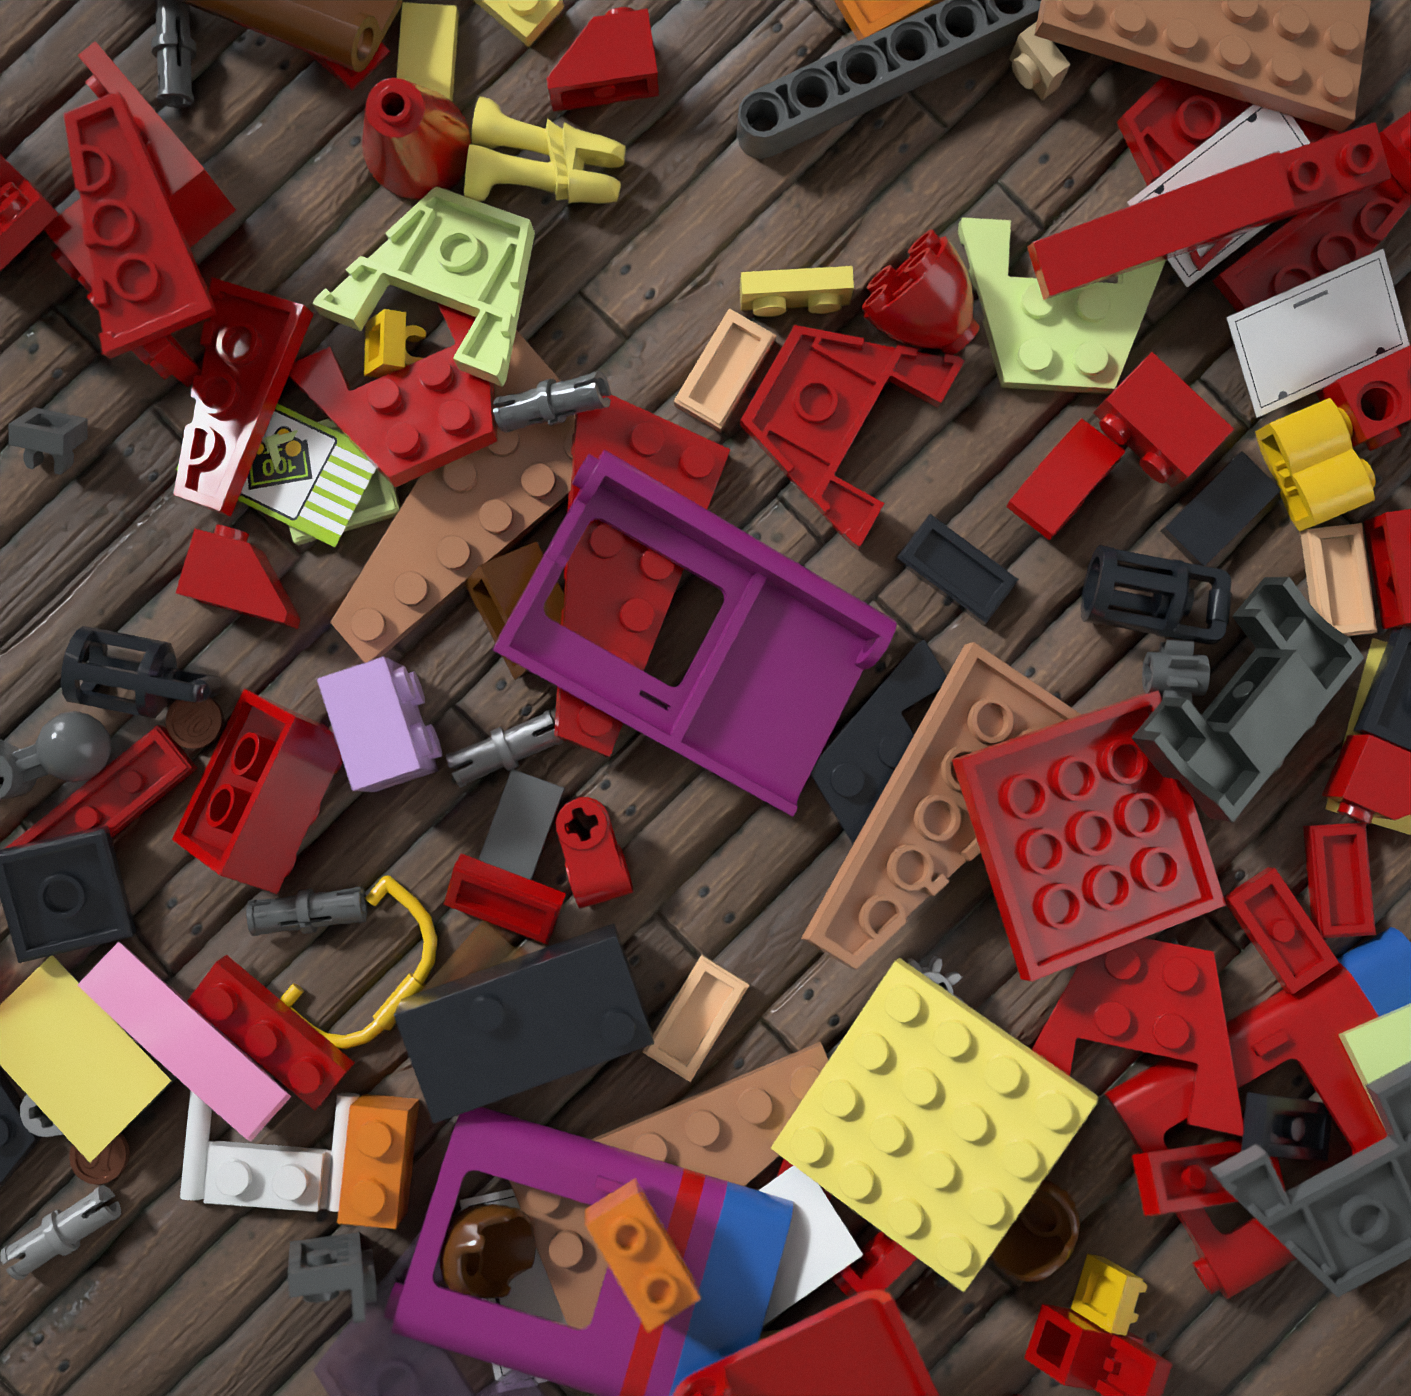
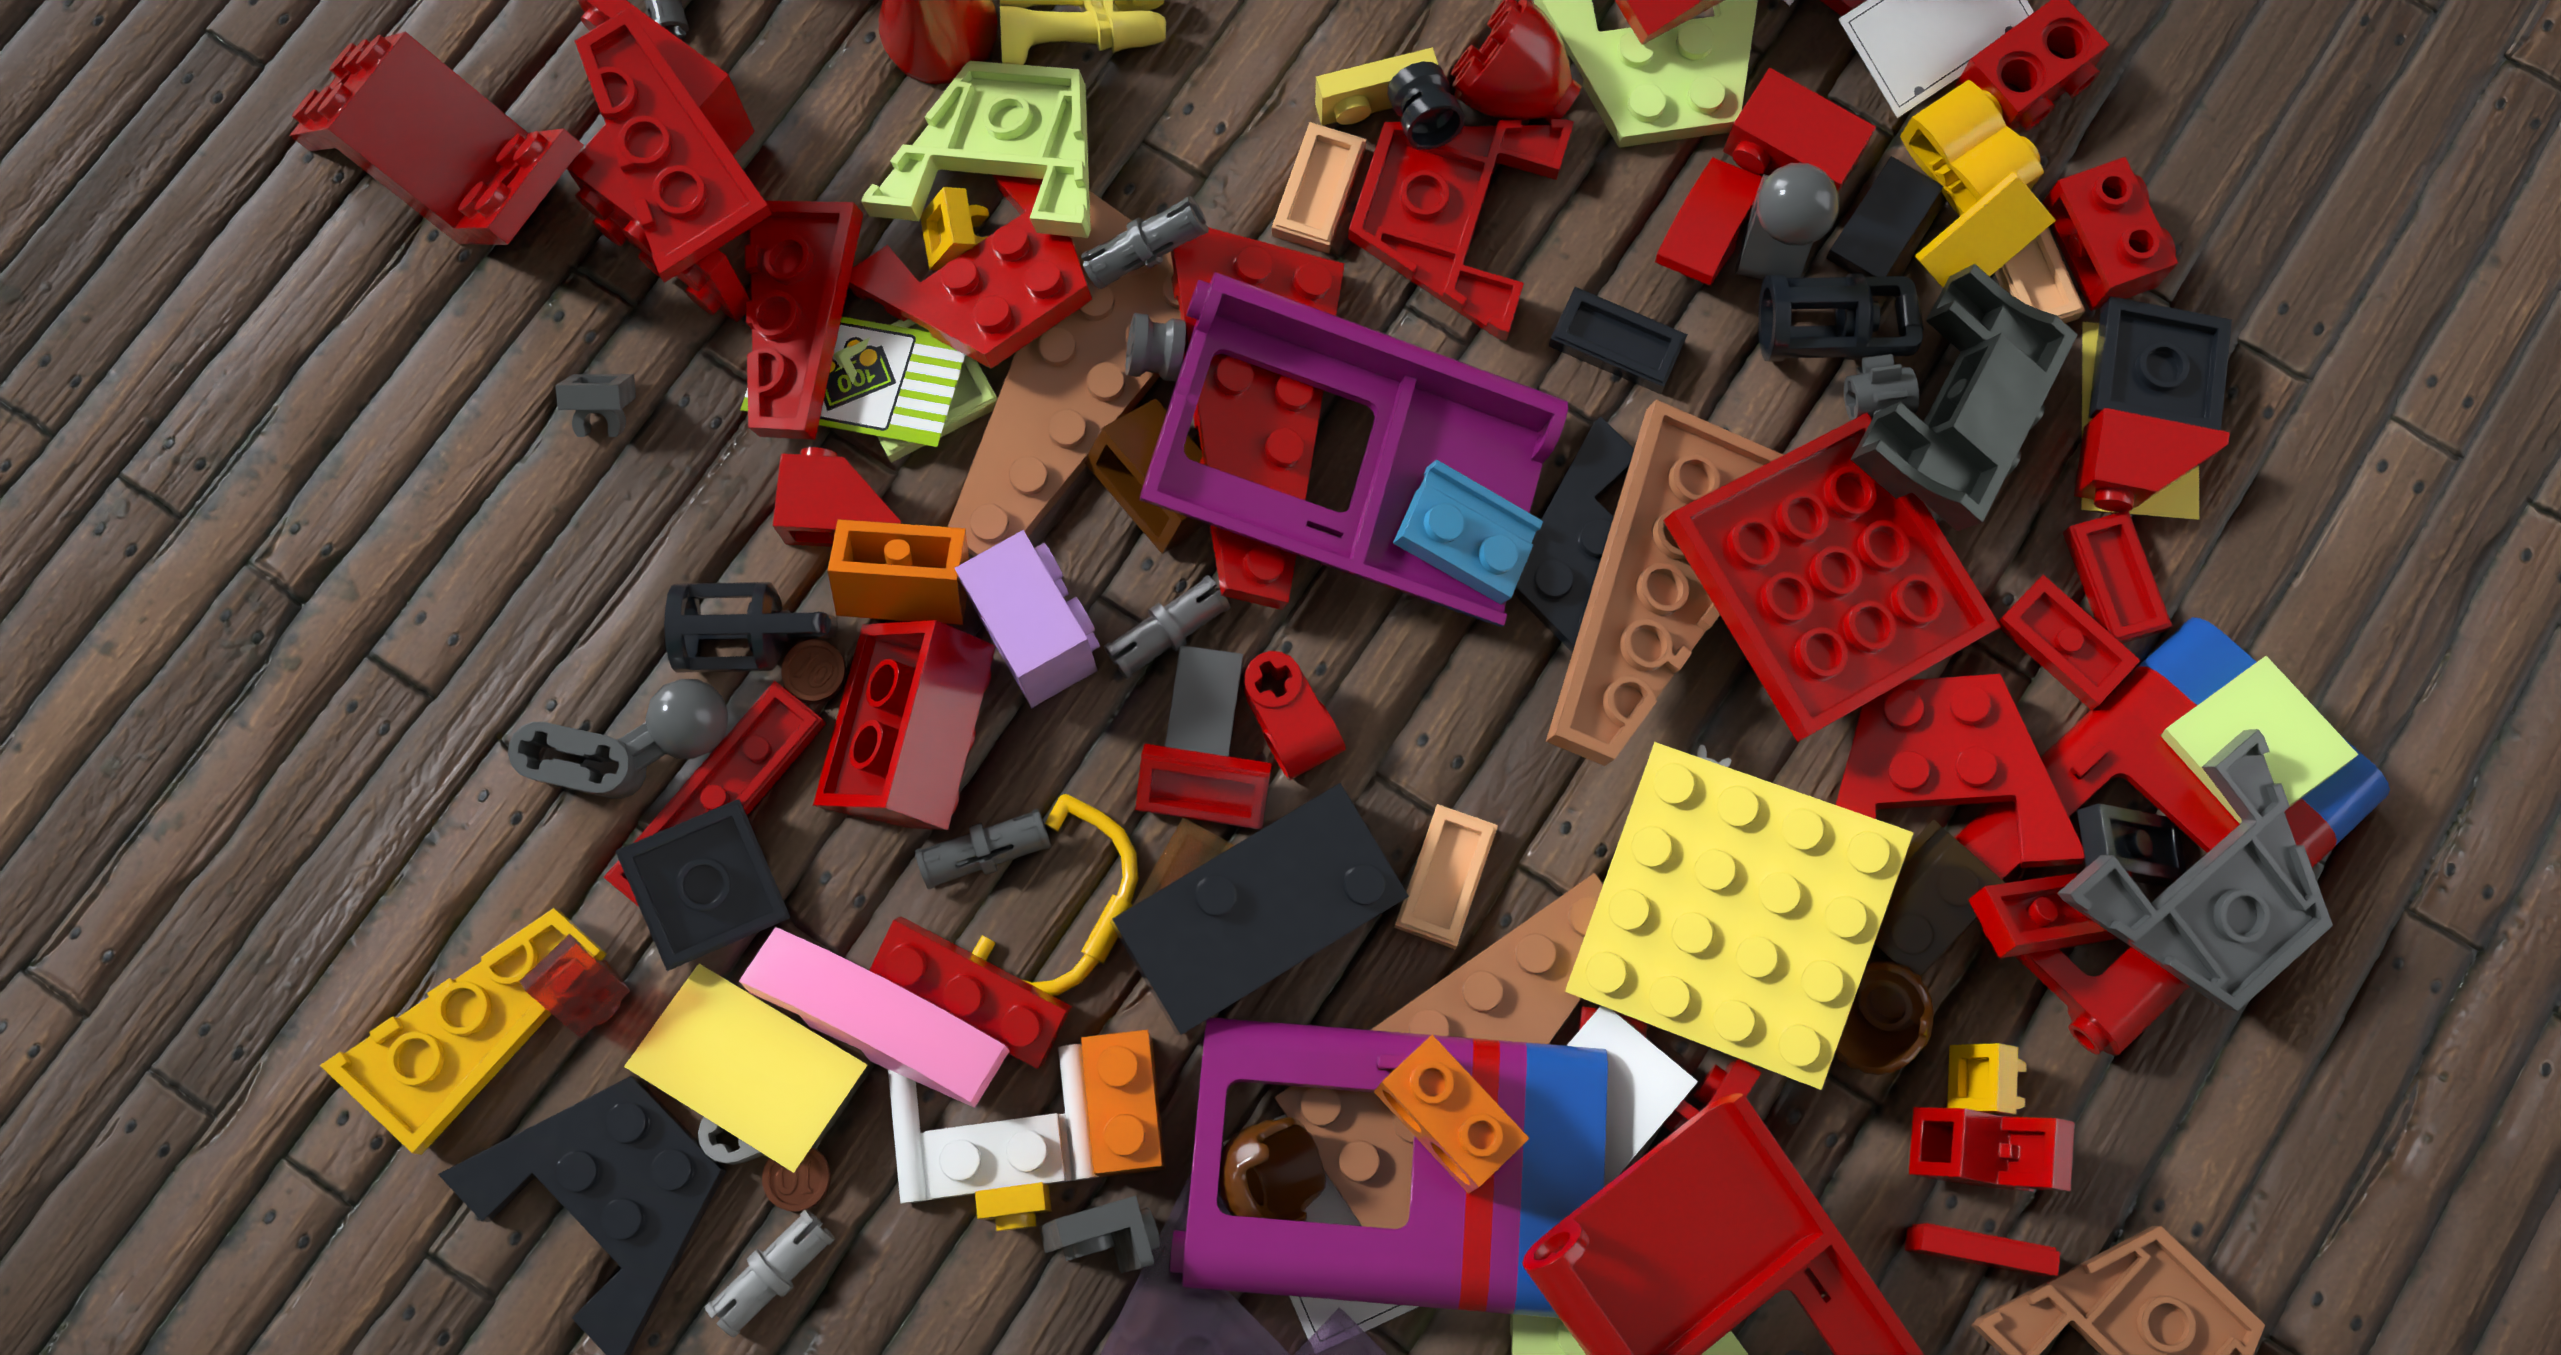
camera: 10 degrees left, 10 degrees down
none -> orange brick [828,519,969,625]
none -> yellow plate [975,1182,1052,1231]
none -> dark grey wheel [1125,313,1186,382]
none -> black wheel [1387,61,1465,150]
none -> dark azure plate [1393,459,1543,605]
none -> dark grey beam [1735,163,1840,280]
none -> dark brown plate [1875,819,2005,977]
none -> yellow tile [1915,171,2056,288]

